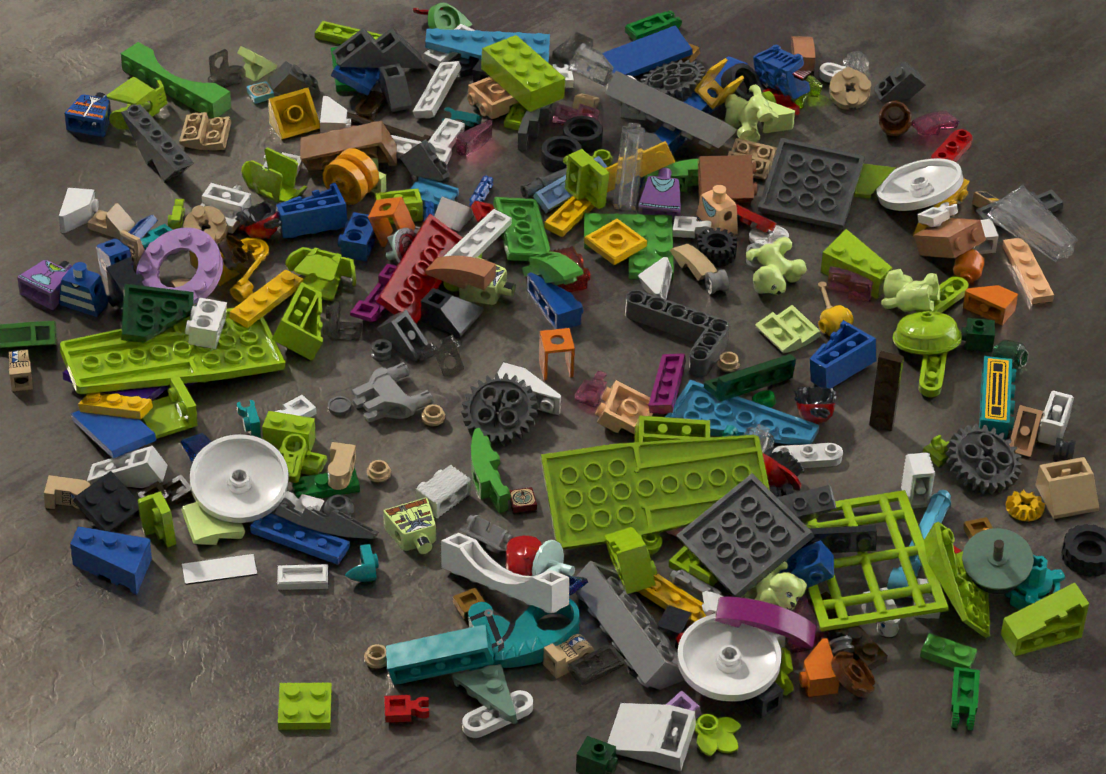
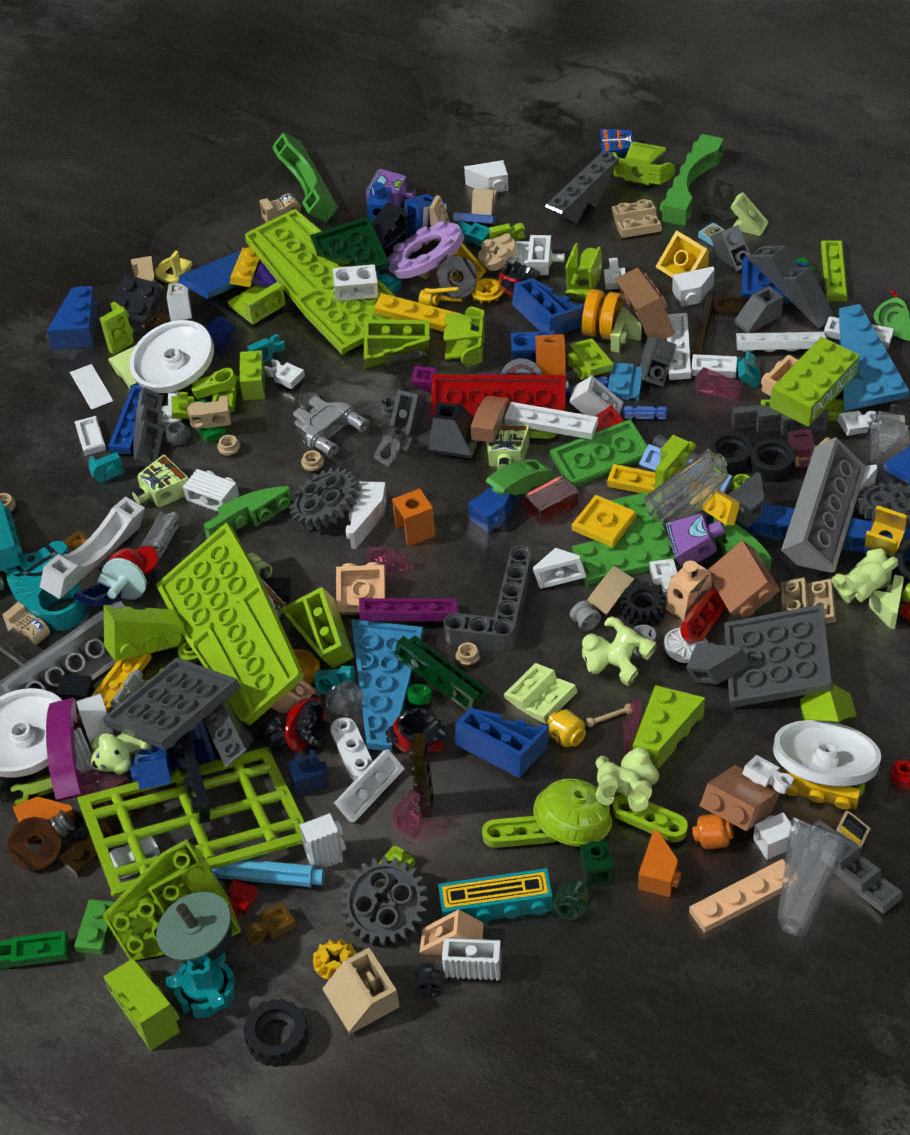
camera: 80 degrees right, 5 degrees up
none -> light yellow piece [155,250,193,284]
none -> lime tile [171,392,194,419]
none -> dark blue brick [287,749,329,797]
none -> white plate [334,749,404,822]
none -> clear pink plate [392,790,422,839]
none -> dark grey slope [686,643,750,684]

